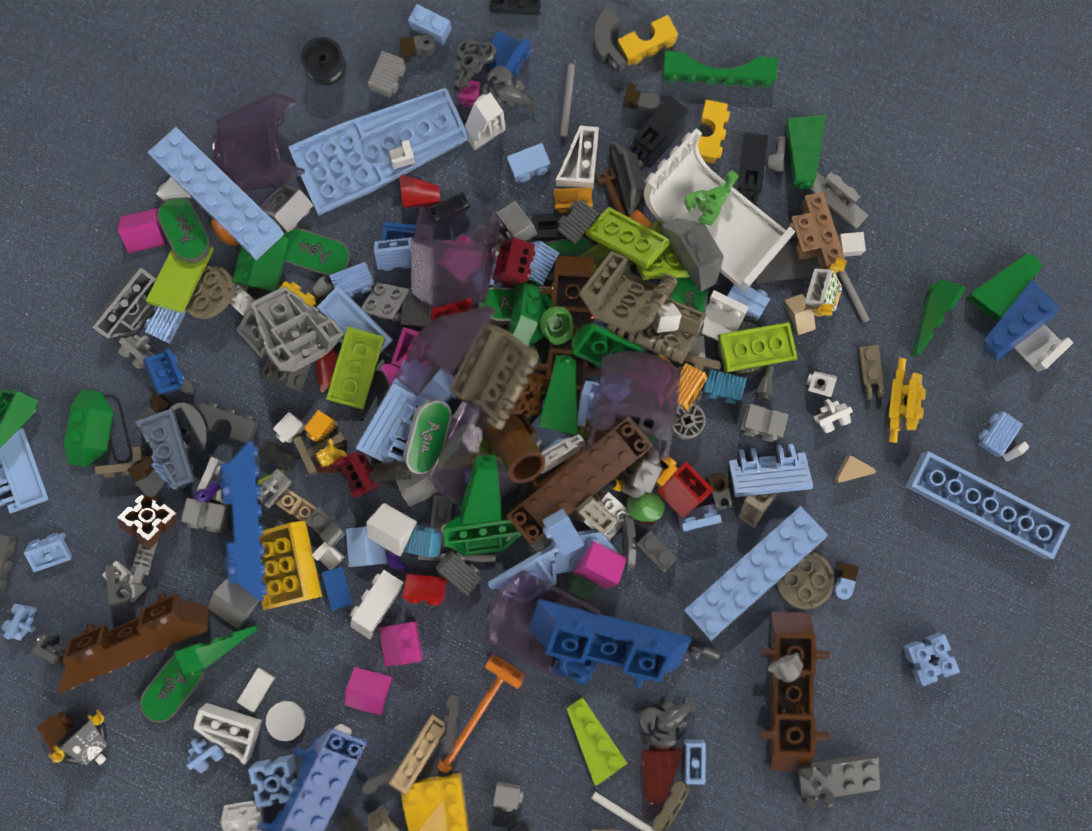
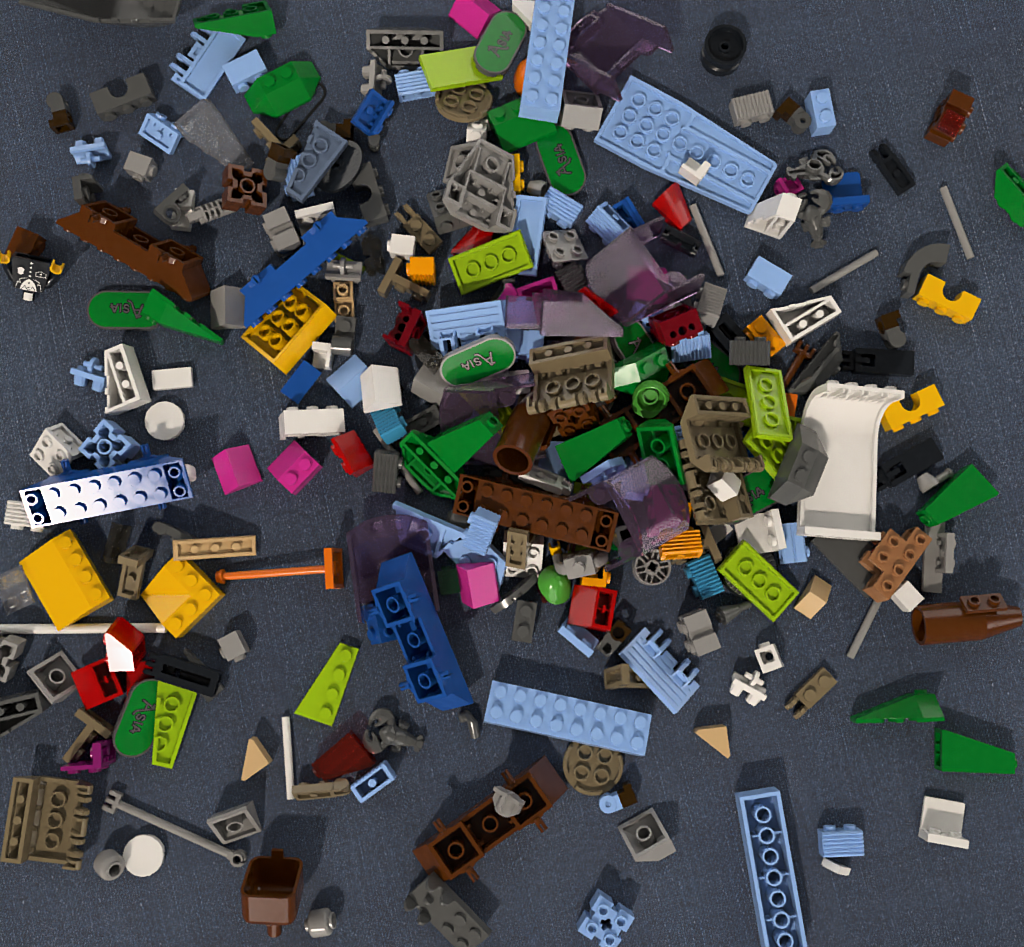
camera: 45 degrees right, 0 degrees up
dark purple arm [194,481,221,502] -> none
yellow animal [315,439,347,467] -> none
clear red tile [317,464,339,473] -> none
dark purple arm [386,549,407,574] -> none
dark grey hinge [441,695,460,754] -> none
green arch [662,51,778,88] -> none
bright green animal [684,170,739,226] -> none
white torso [805,258,847,316] -> none
yellow piece [889,358,926,443] -> none
blue wedge [983,280,1060,361] -> none
none -> light grey brick [123,151,158,182]
none -> clear wedge [173,99,254,171]
none -> light blue brick [222,49,268,94]
none -> dark tan hinge [394,204,443,255]
none -> light grey slope [617,807,676,862]
none -> light grey bar [689,203,725,277]
none -> reddish brown piece [911,593,1023,646]

